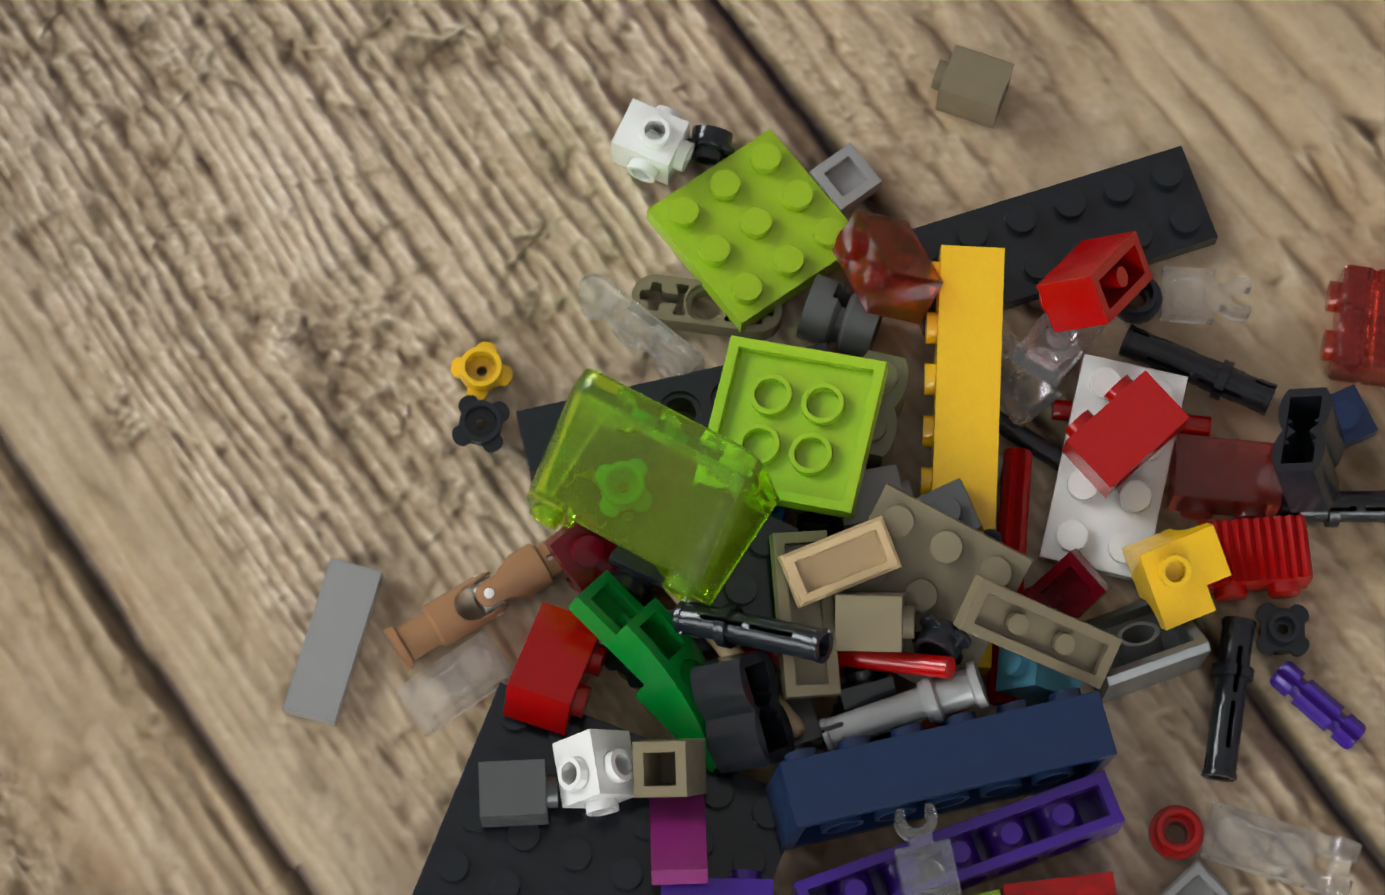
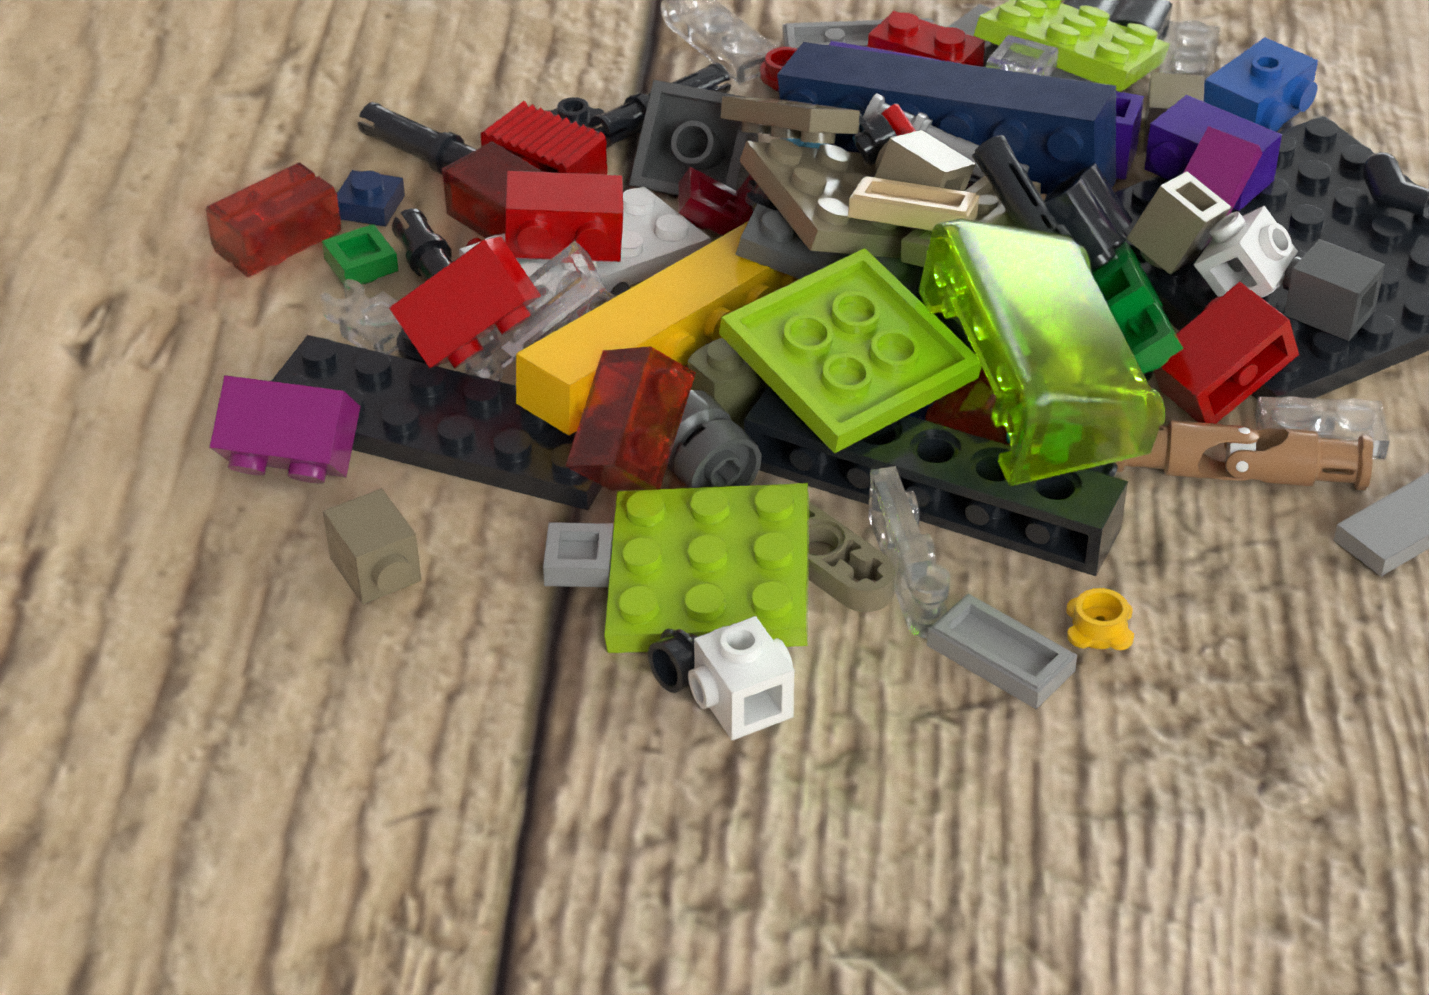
camera: 140 degrees left, 30 degrees down
black plate [452,395,510,453] -> none
yellow brick [1121,523,1231,631] -> none
dark purple axle [1270,661,1366,749] -> none
black brick [1272,387,1345,513] -> none
none -> magenta brick [209,375,360,484]
none -> green plate [322,224,399,289]
none -> light grey tile [927,593,1077,709]

